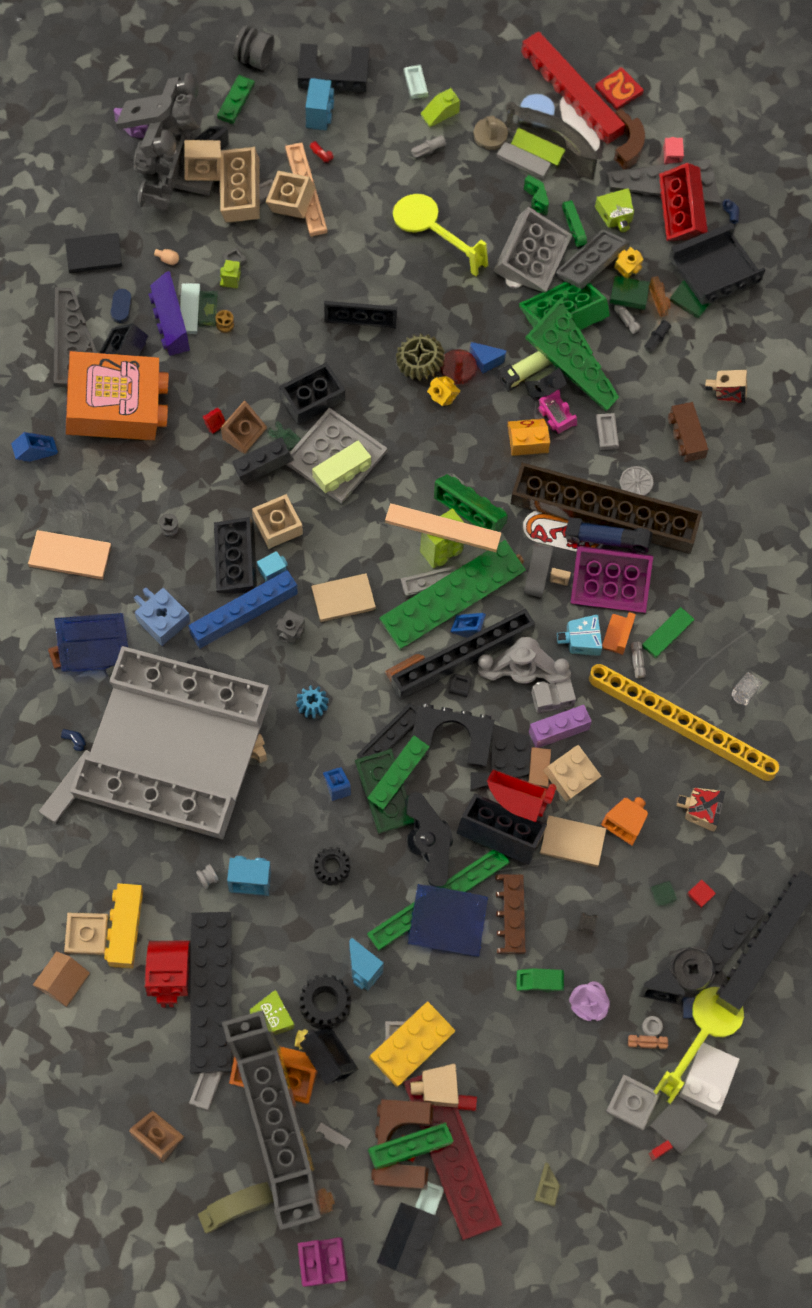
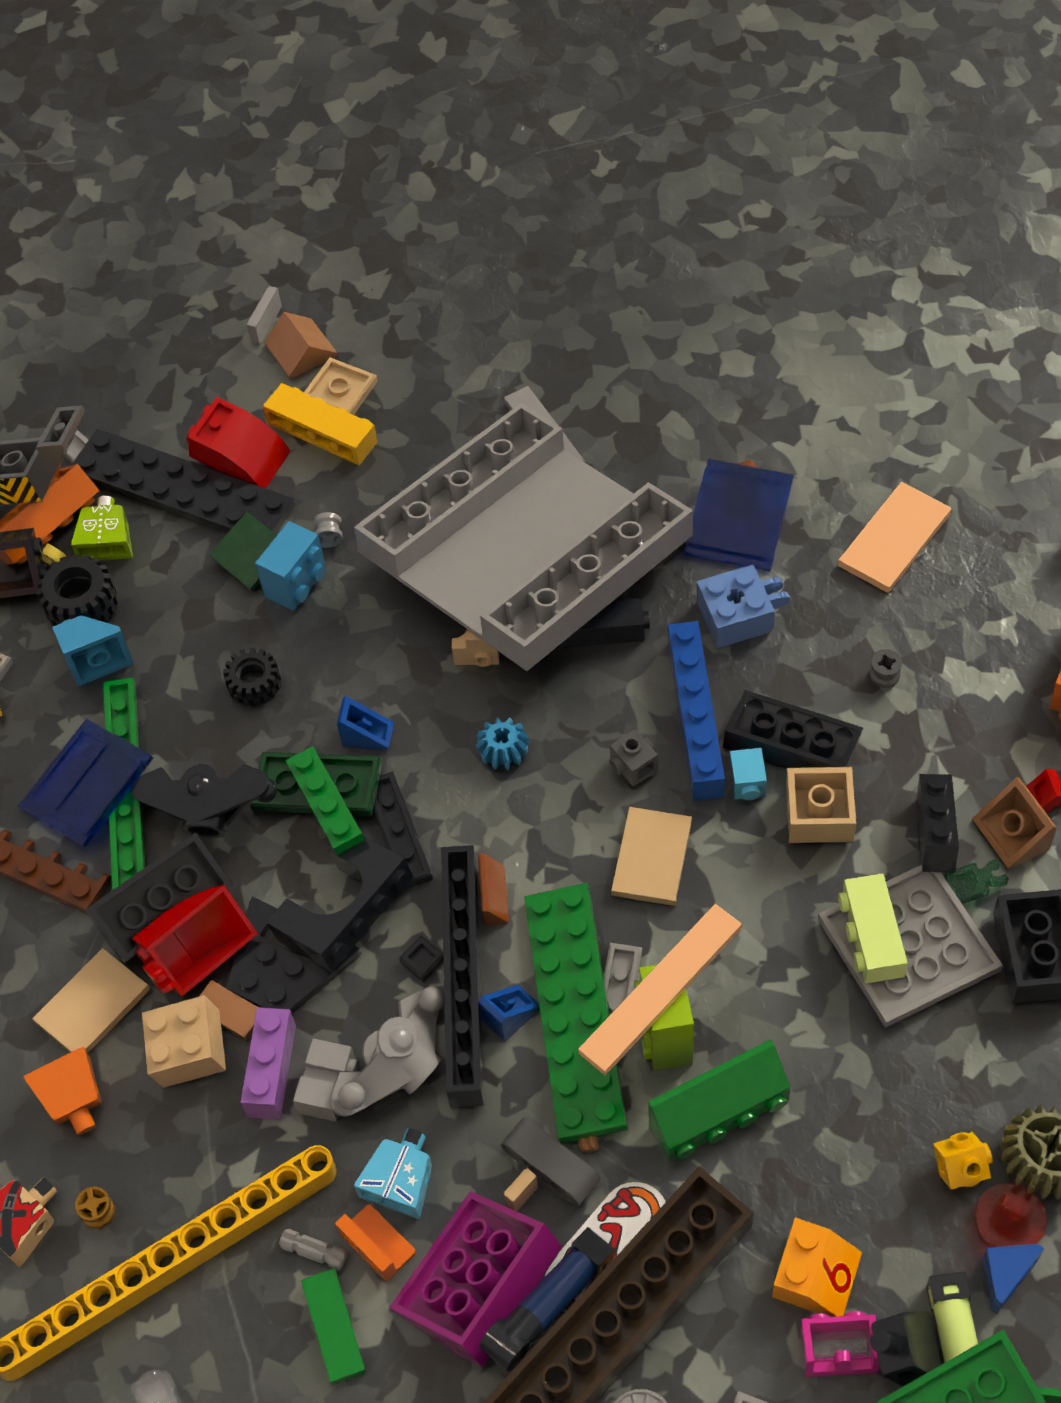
camera: 125 degrees right, 10 degrees down
dark blue arm [61,729,86,751] -> none
medium nougat slope [129,1111,184,1162] -> none
none -> pearl gold wheel [75,1186,115,1229]
none -> dark green tile [209,512,277,592]
none -> light grey tile [247,286,282,345]

